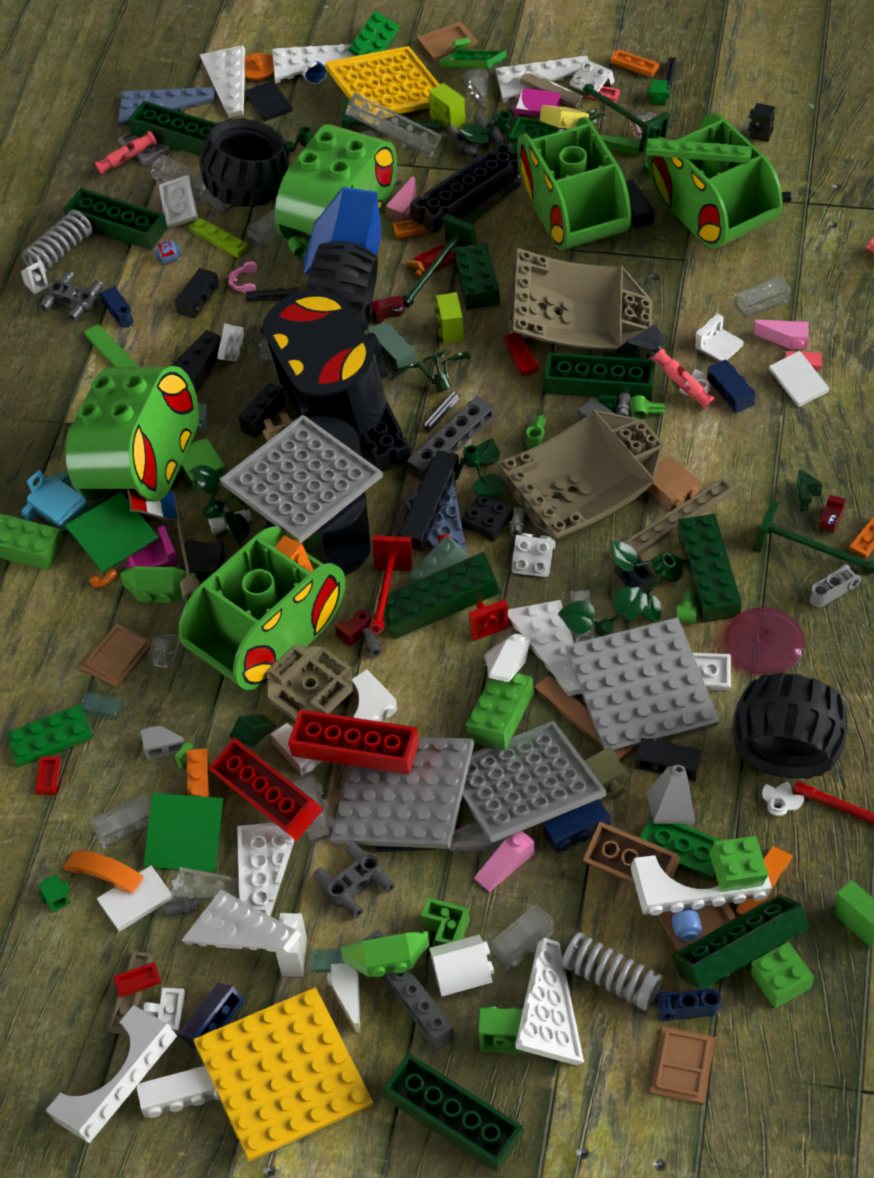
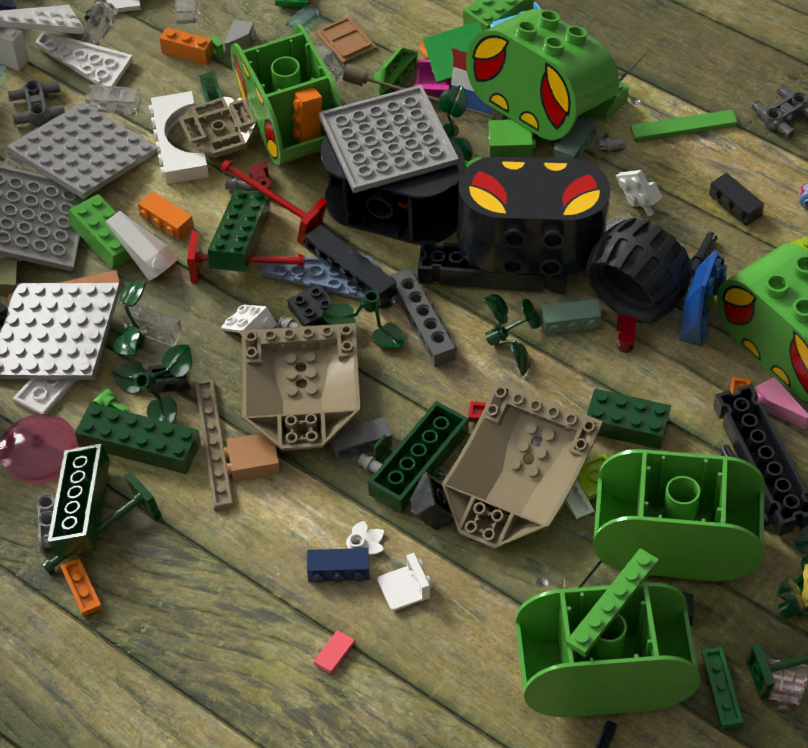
camera: 115 degrees right, 0 degrees up
dark blue piece [99,286,134,327] -> none
green piece [143,793,223,872] -> none
black wedge [171,330,221,396] -> none
red brick [208,737,323,841] -> none
bright pink piece [228,261,258,295] -> none
red brick [288,709,420,775] -> none
dark green tile [402,214,477,307] -> none
orange arm [406,260,426,279] -> none
sand green brick [406,535,468,583] -> none
red plate [415,243,454,272] -> none
axle [423,392,459,432] -> none
lime brick [434,292,464,344] -> none
white wing [508,600,582,696] -> none
bright green axle [526,415,546,449] -> none
bright green piece [600,135,640,156] -> none
bright green axle [630,396,665,419] -> none
coral piece [652,349,714,410] -> none
clear brick [734,276,791,318] -> none
bright pink slope [754,319,809,350] -> none
white tile [769,351,830,407] -> none
clear green slope [797,470,823,511] -> none
dark red leg [819,495,846,533] -> none
none -> dark green brick [48,444,110,557]
none -> orange brick [138,191,194,241]

